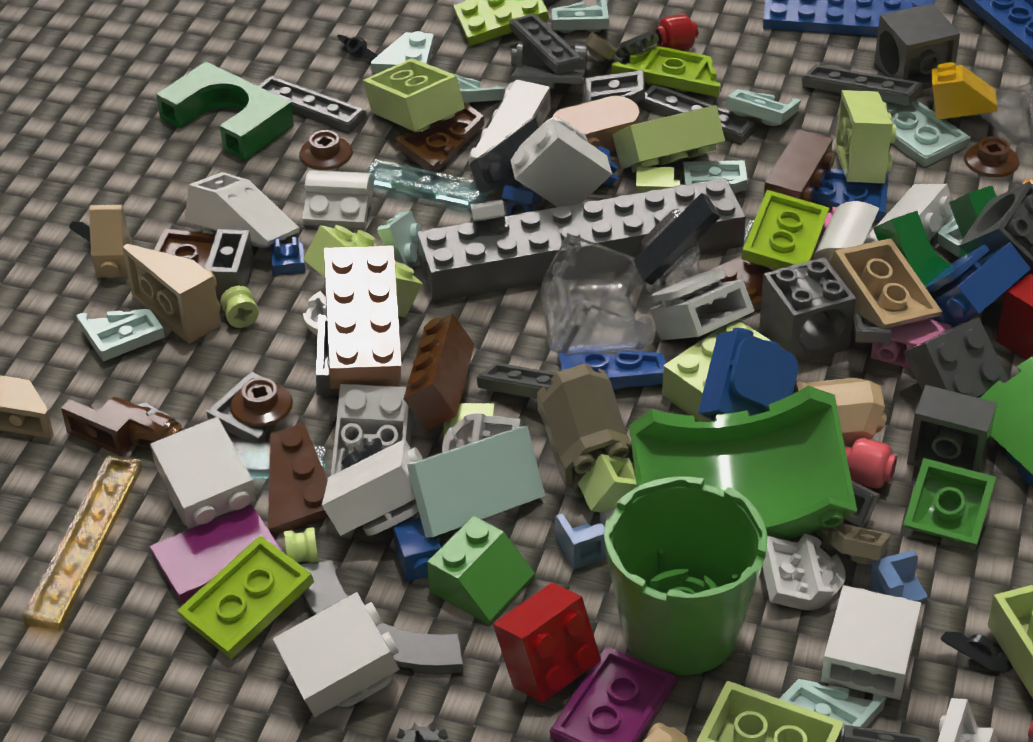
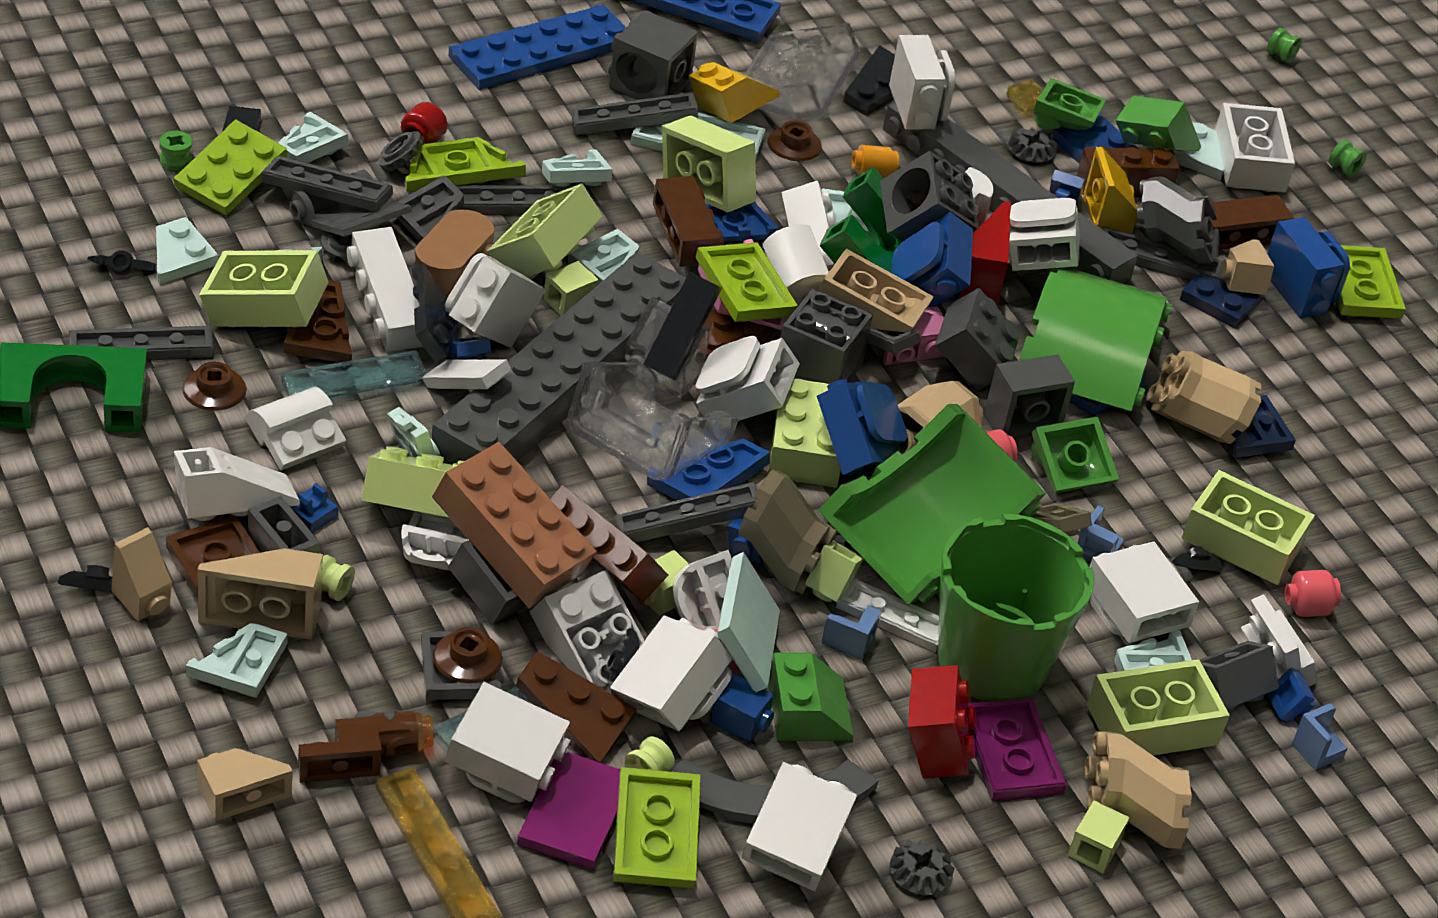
camera: 50 degrees left, 0 degrees up
dark tan plate [585,32,617,62] -> none

